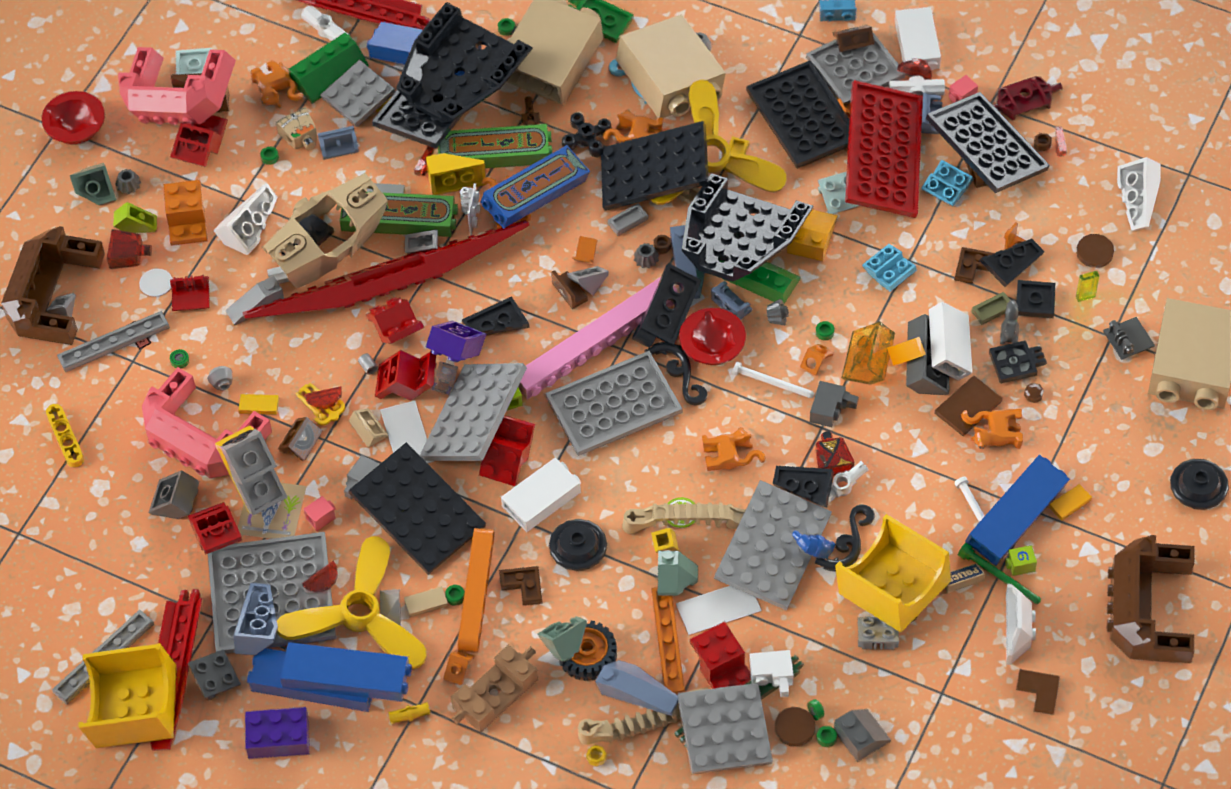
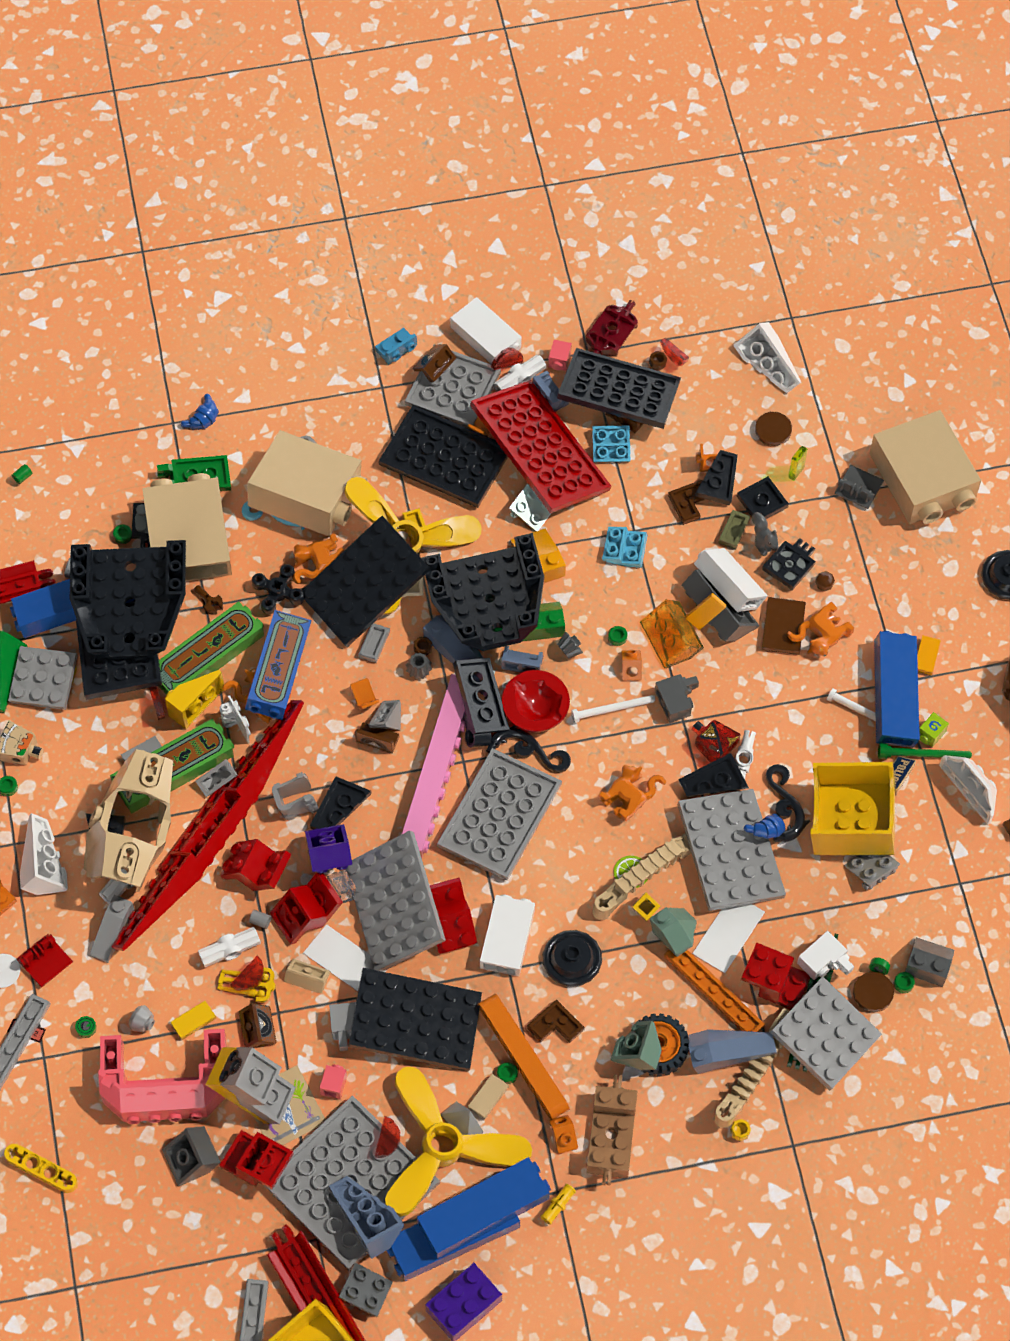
camera: 40 degrees left, 5 degrees up
sand blue hinge [318,126,359,160] -> none
none -> white piece [198,927,261,967]
none -> light grey piece [272,772,318,820]

